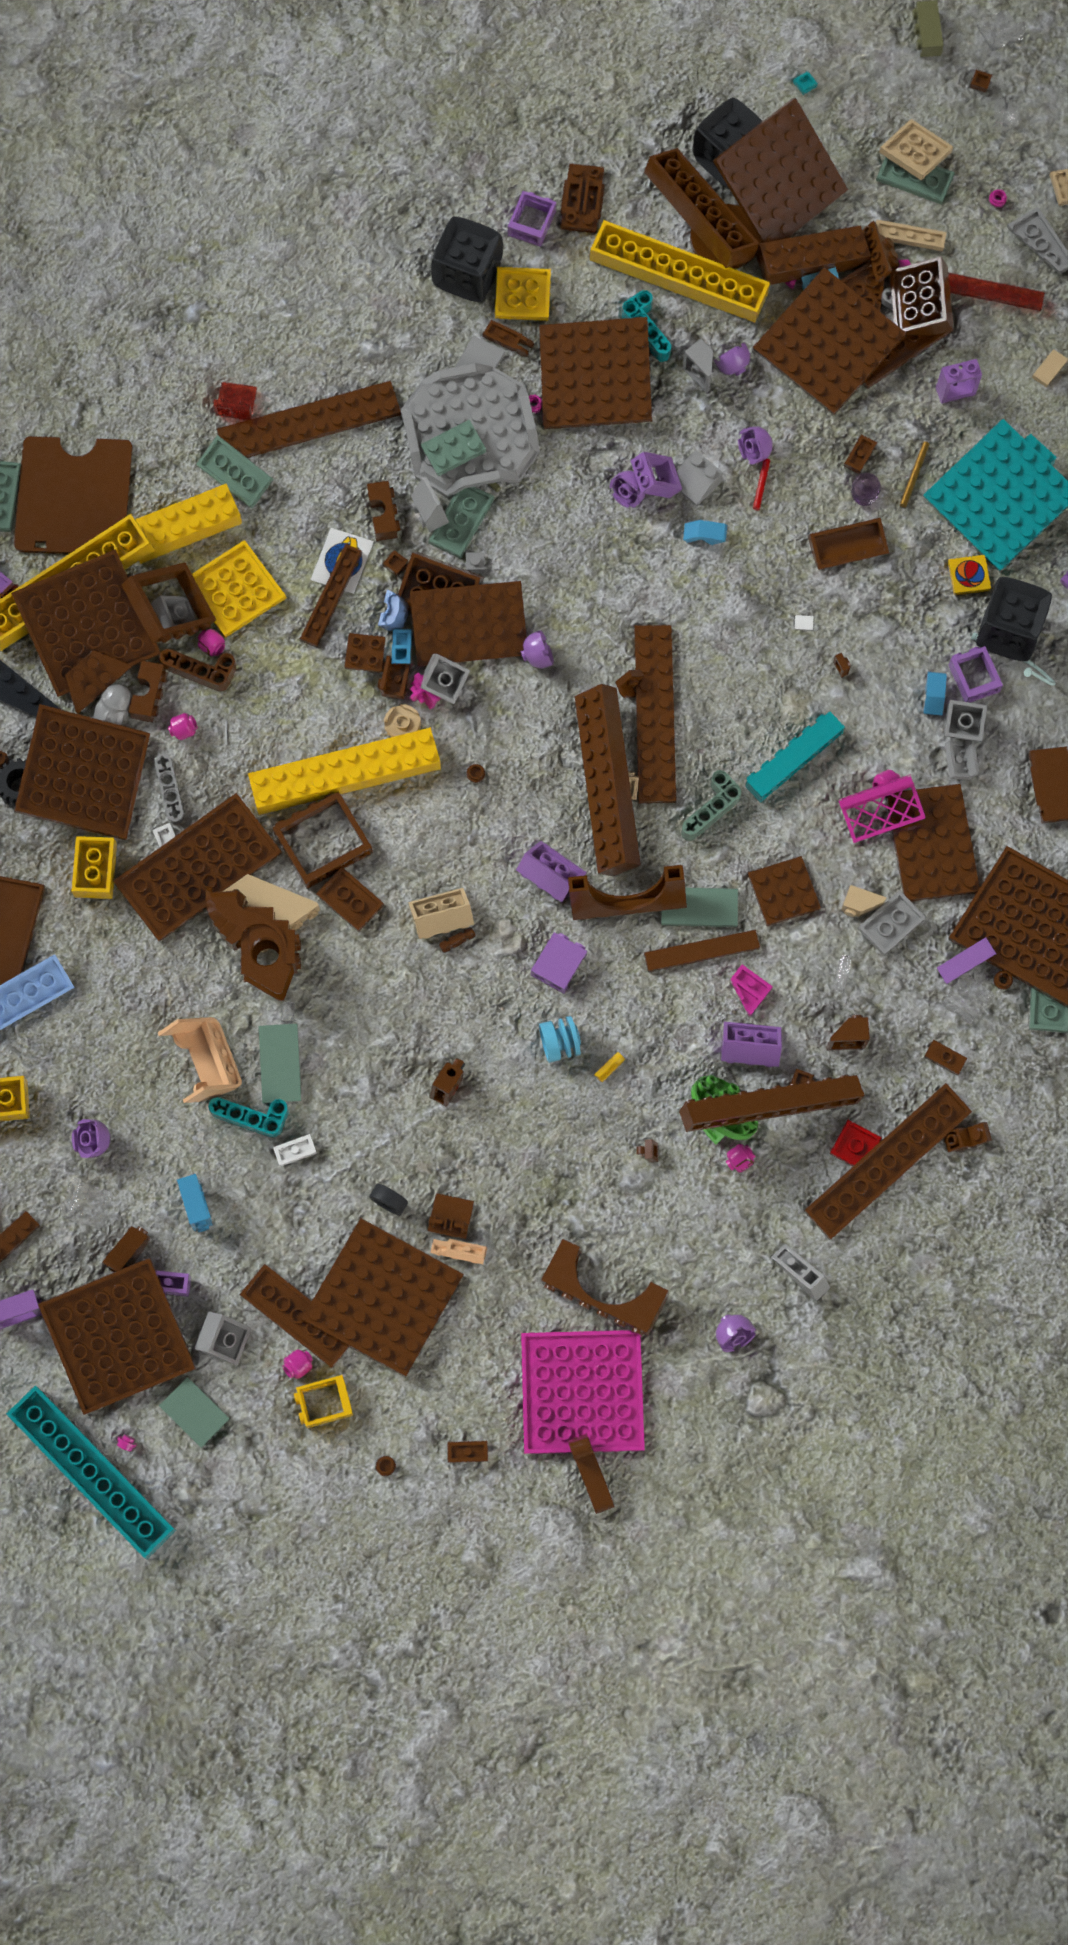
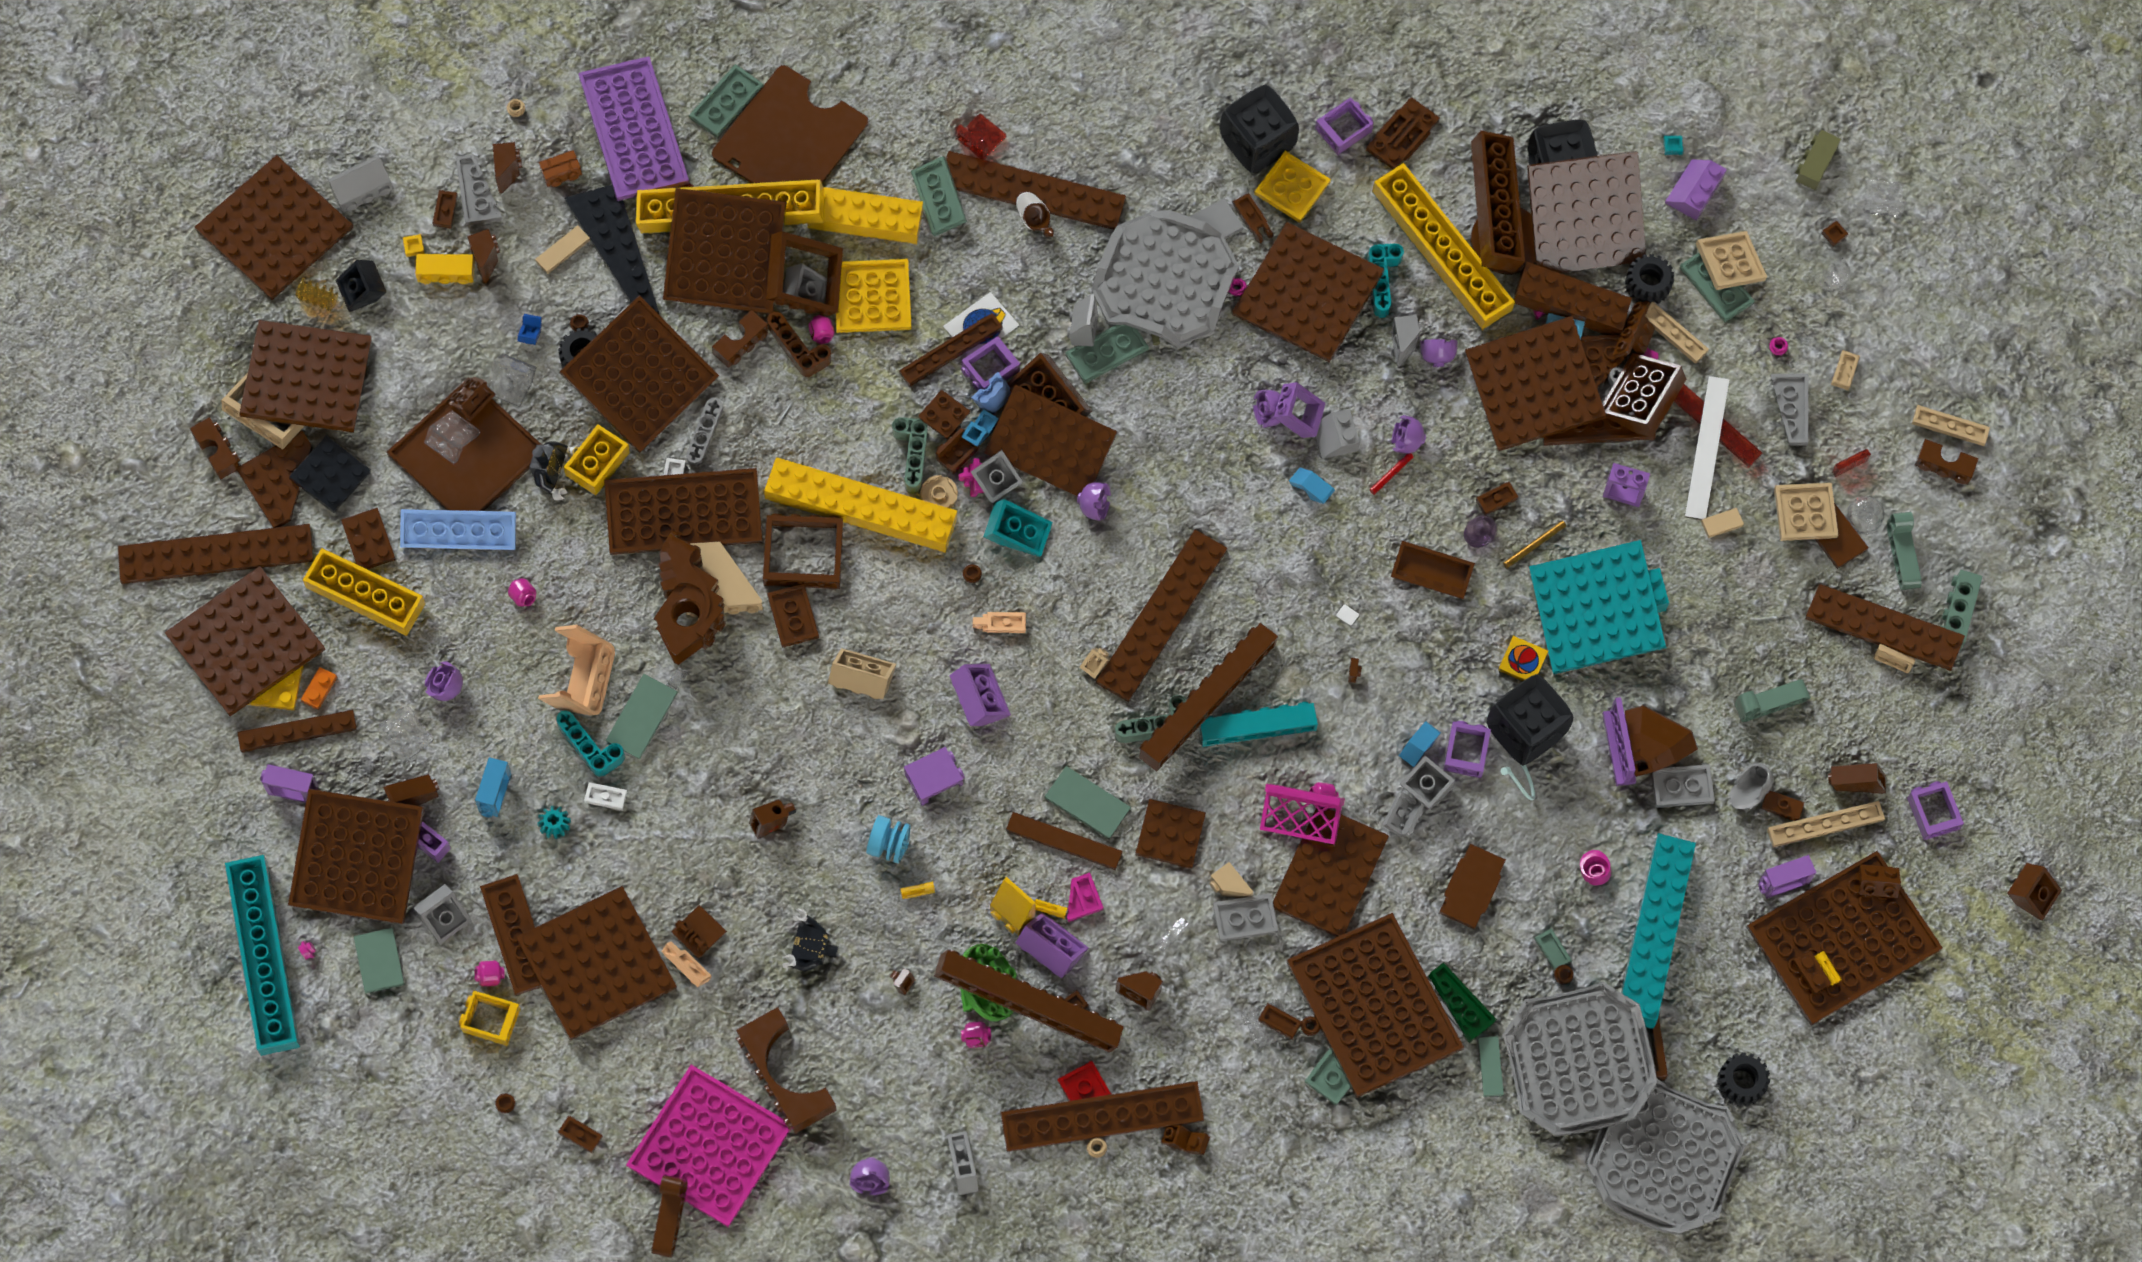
camera: 30 degrees right, 5 degrees down
reddish brown wing [65,650,132,714] -> none
light grey hair [94,685,133,725] -> none
dark pink head [168,713,198,740] -> none
reddish brown arch [367,481,400,541] -> none
black tyre [369,1183,408,1216] -> none
reddish brown plate [383,550,409,577] -> none
sand green plate [421,420,487,477] -> none
reddish brown axle [439,927,476,953] -> none
light grey plate [466,552,484,572] -> none
reddish brown arch [568,865,687,920] -> none
reddish brown brick [574,684,641,876] -> none
reddish brown bracket [615,670,644,698] -> none
reddish brown plate [924,1039,967,1076] -> none
medium lavender tile [937,938,996,984] -> none
none -> dark pink head [508,578,537,607]
none -> black torso [529,441,579,501]
none -> teal gear [537,805,571,839]
none -> black torso [782,909,839,972]
none -> sand green beam [892,417,928,494]
none -> medium lavender window [961,336,1020,391]
none -> light nougat hinge [972,612,1026,633]
none -> teal slope [983,499,1053,557]
none -> yellow slope [990,877,1036,936]
none -> reddish brown hair [1016,192,1054,238]
none -> yellow piece [1035,899,1068,919]
none -> tan plate [1087,1138,1107,1158]
none -> reddish brown brick [1139,623,1278,772]
none -> reddish brown tile [1258,1003,1302,1040]
none -> black tyre [1625,254,1675,304]
none -> medium lavender slope [1665,160,1727,221]
none -> white sticker [1685,376,1730,519]

